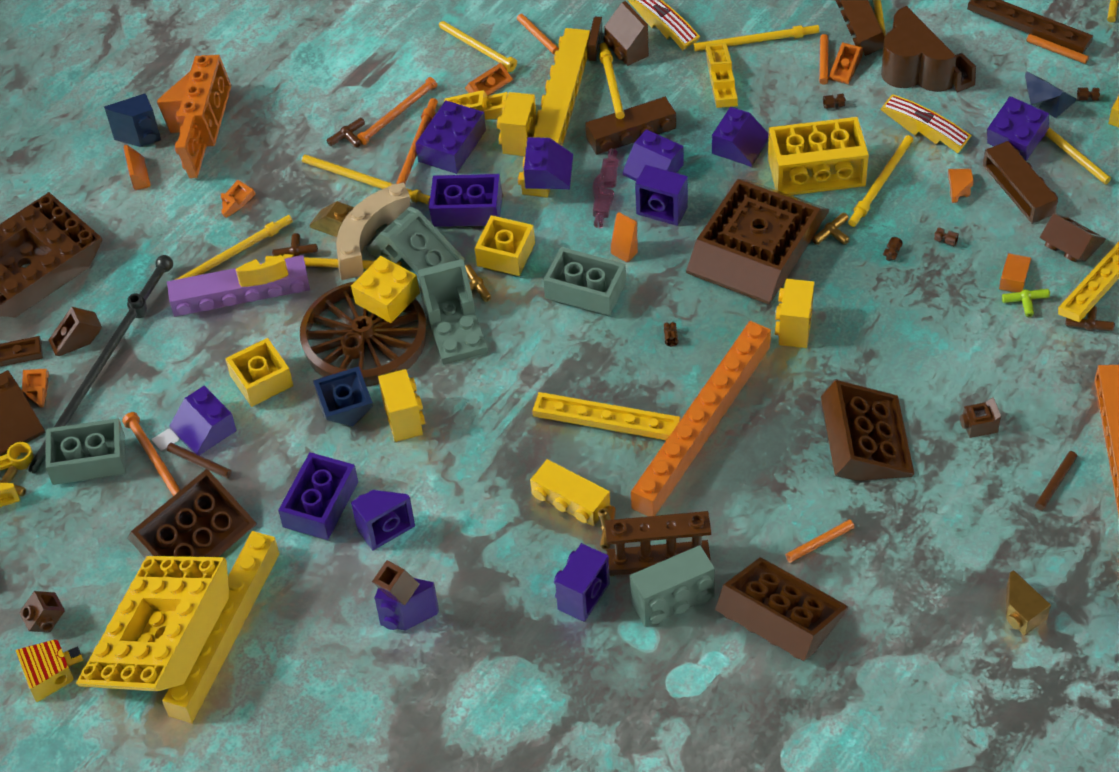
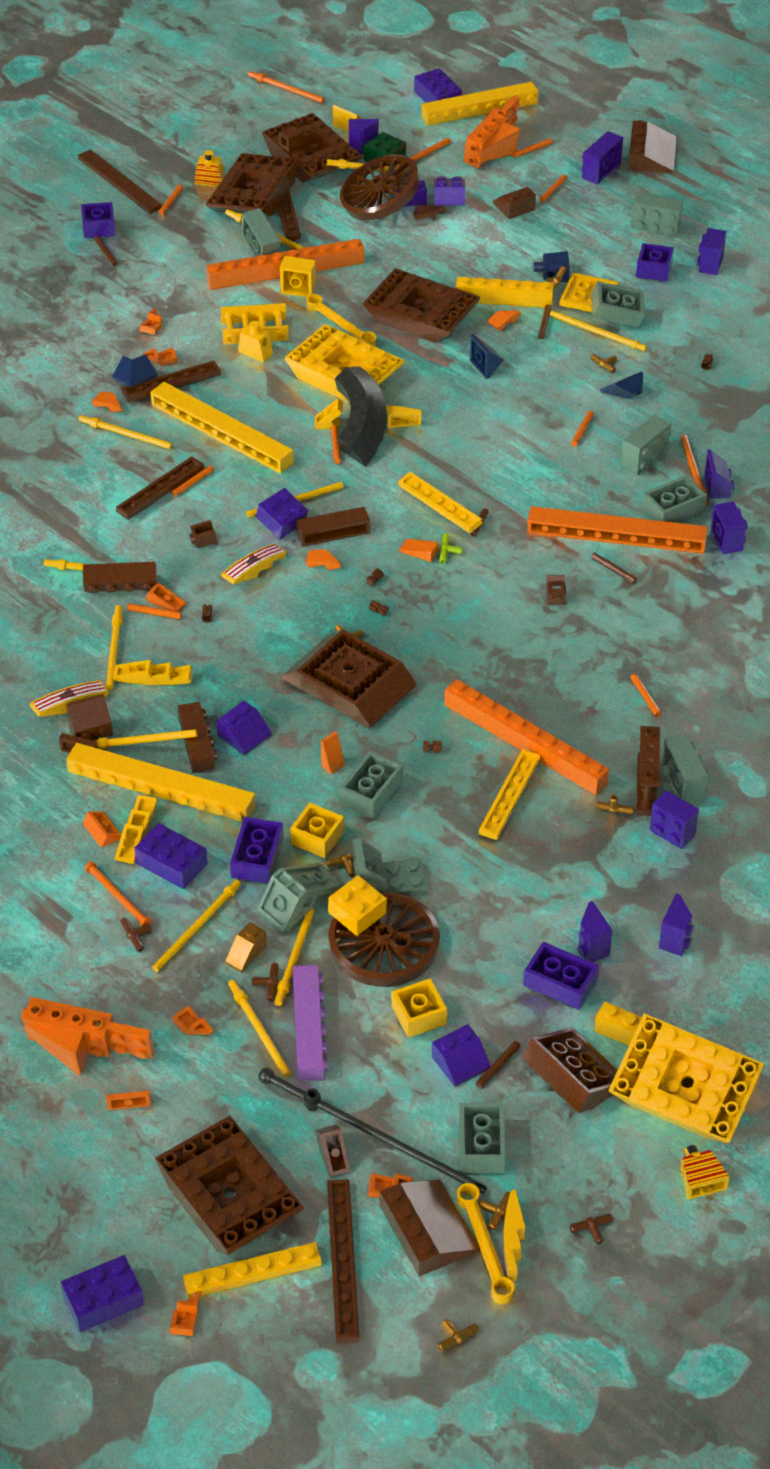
camera: 85 degrees left, 5 degrees down
reddish brown brick [19,591,65,632] -> none
dark blue slope [104,93,161,147] -> none
orange bar [122,412,181,496] -> none
white sticker [152,428,179,451] -> none
yellow slope [236,255,289,287] -> none
dark blue slope [313,366,373,427] -> none
tan brick [336,182,411,280] -> none
reddish brown brick [372,560,420,606] -> none
yellow brick [378,369,425,442] -> none
orange bar [396,98,438,184] -> none
yellow bar [439,21,517,72] -> none
yellow brick [497,92,537,156] -> none
orange bar [517,14,559,54] -> none
dark purple slope [524,137,573,190] -> none
yellow brick [530,459,610,526] -> none
clear pink piece [593,149,618,228] -> none
dark purple brick [635,165,688,226] -> none
dark purple slope [712,107,769,167] -> none
reddish brown slope [715,557,849,661] -> none
yellow brick [768,117,869,195] -> none
yellow brick [775,279,814,348] -> none
reddish brown slope [821,380,914,481] -> none
yellow bar [848,135,913,227] -> none
reddish brown brick [881,6,956,92] -> none
pearl gold slope [1006,570,1051,636] -> none
dark blue slope [1025,71,1077,118] -> none
reddish brown slope [1040,213,1106,262] -> none
reddish brown piece [1077,87,1100,101] -> none

